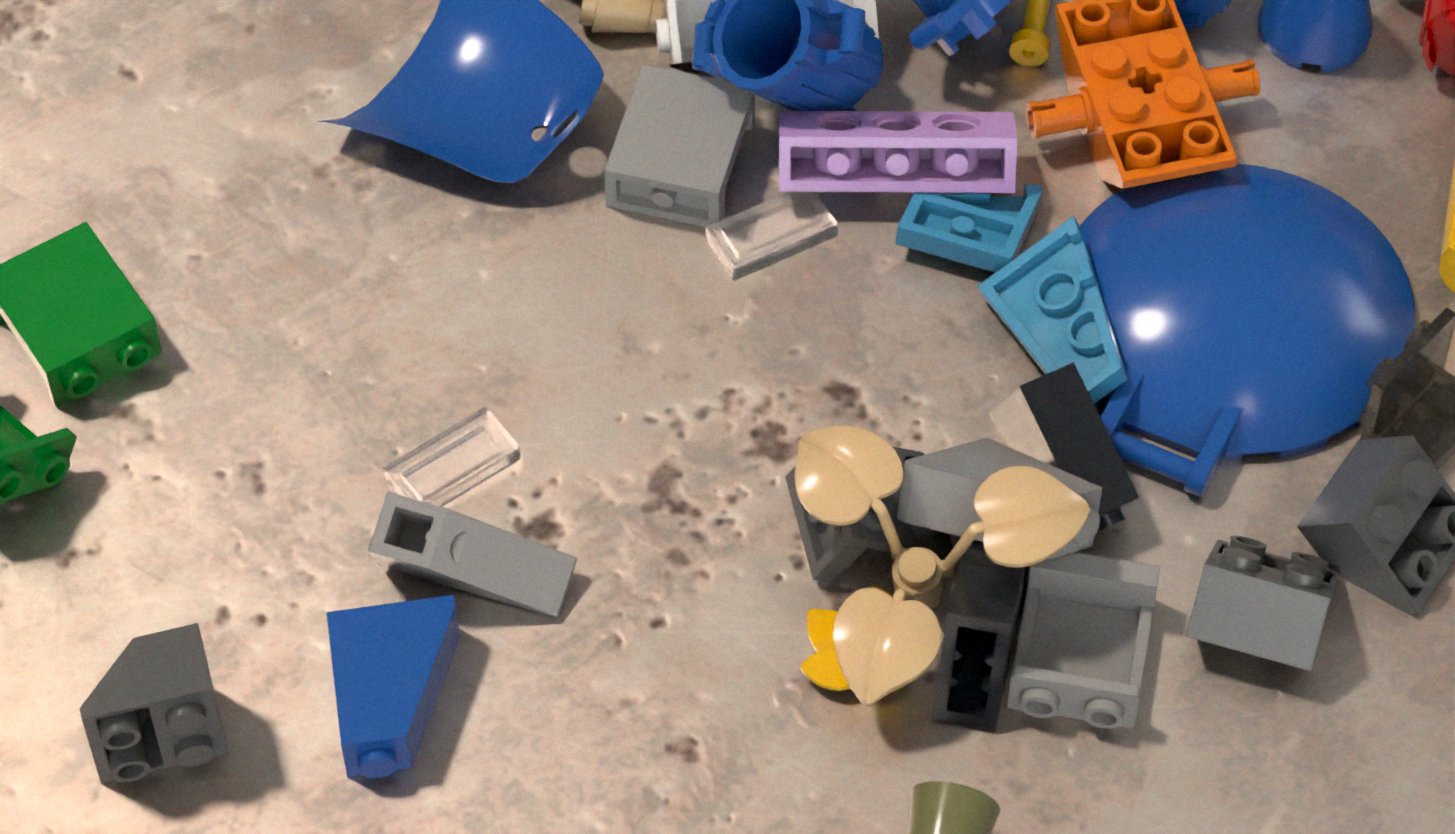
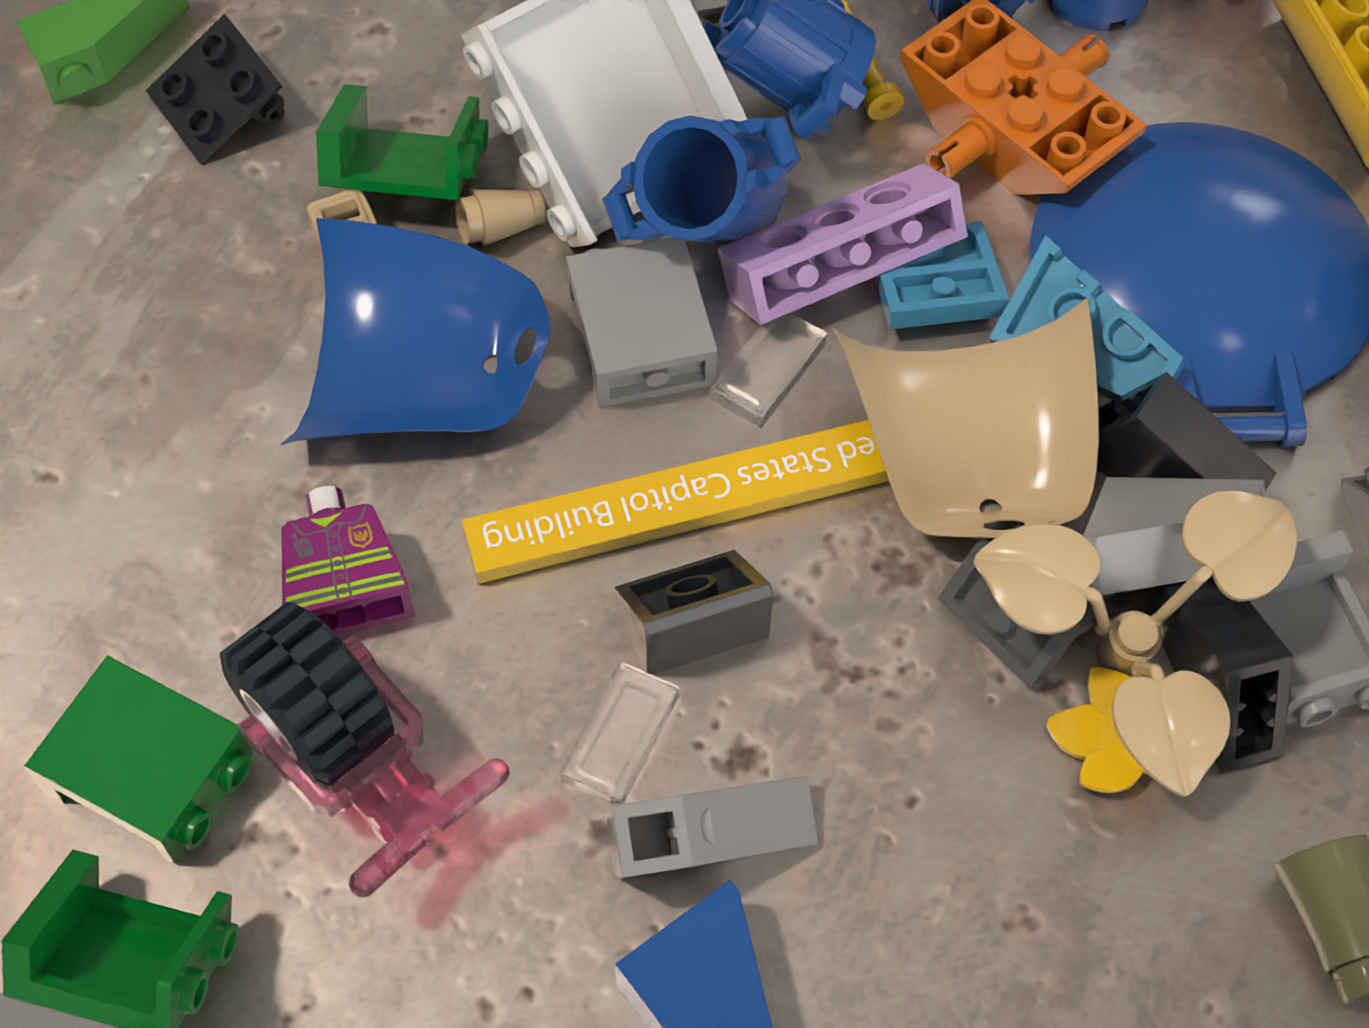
camera: 30 degrees left, 5 degrees up
none -> piece [219,601,510,898]
none -> magenta torso [281,486,416,636]
none -> yellow tile [462,420,889,584]
none -> black slope [614,550,773,676]
none -> tan piece [833,298,1099,538]

